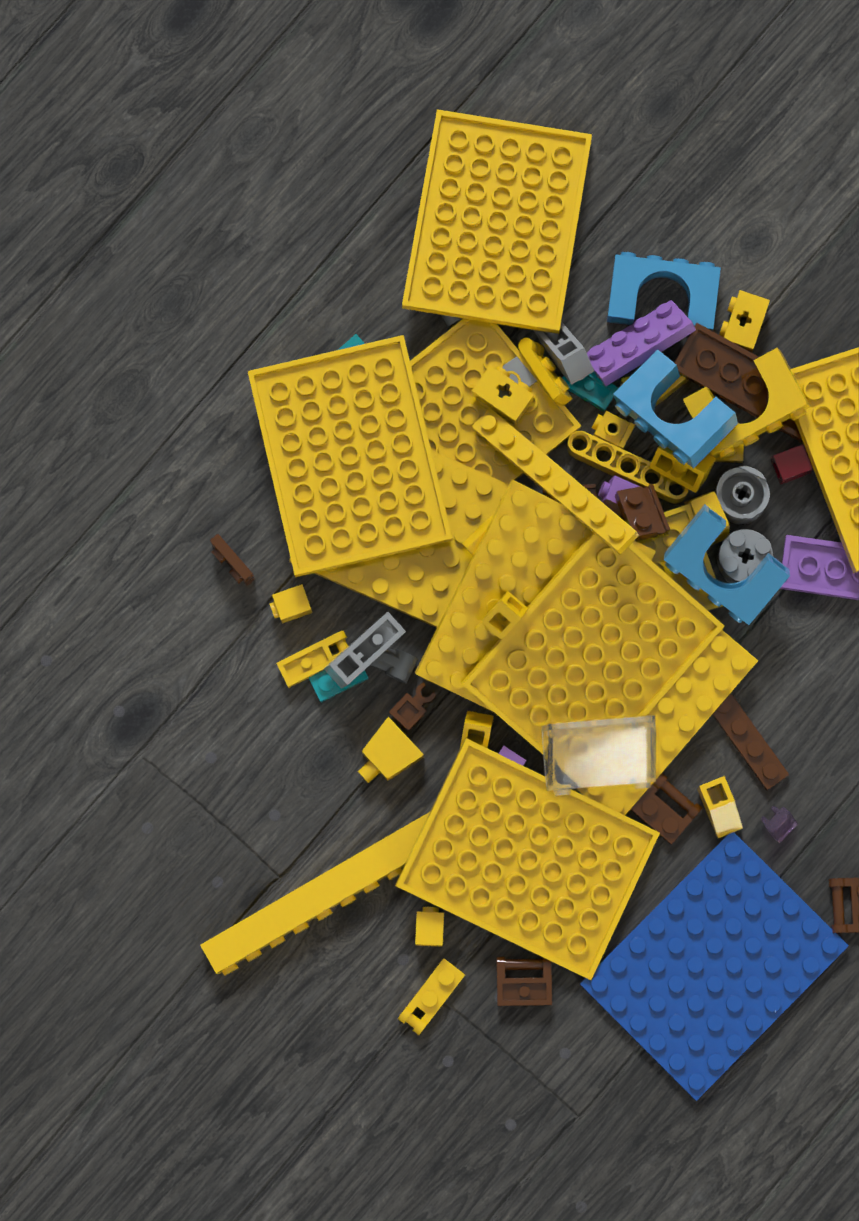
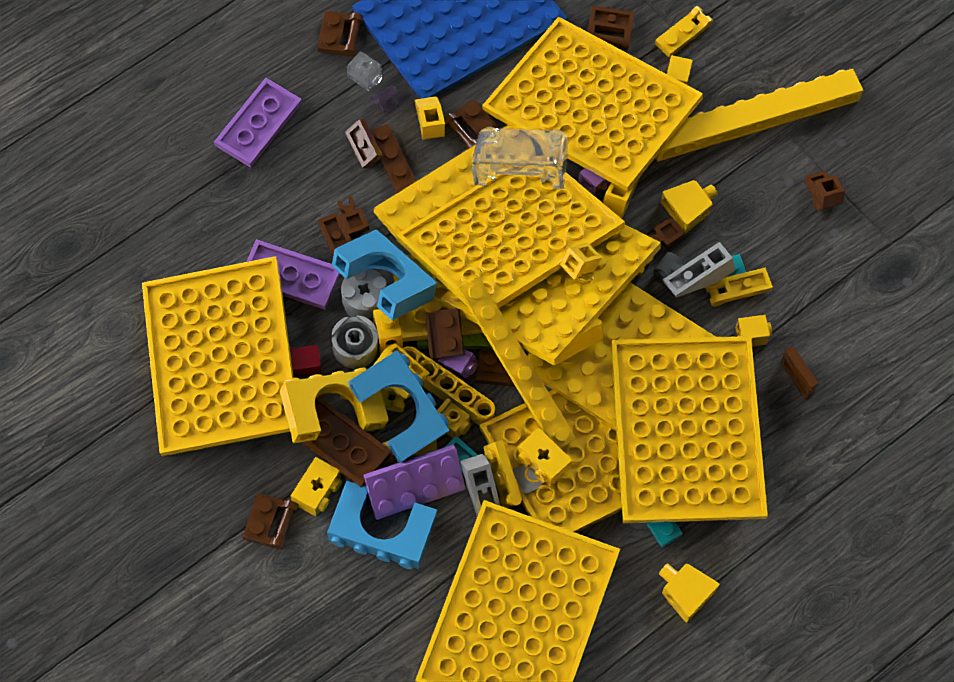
camera: 175 degrees left, 15 degrees down
none -> reddish brown plate [242,493,298,550]
none -> reddish brown plate [317,212,351,256]
none -> reddish brown plate [337,196,370,237]
none -> plate [345,119,383,169]
none -> clear brick [347,51,382,91]
none -> yellow torso [659,563,720,623]
none -> reddish brown brick [804,171,845,211]

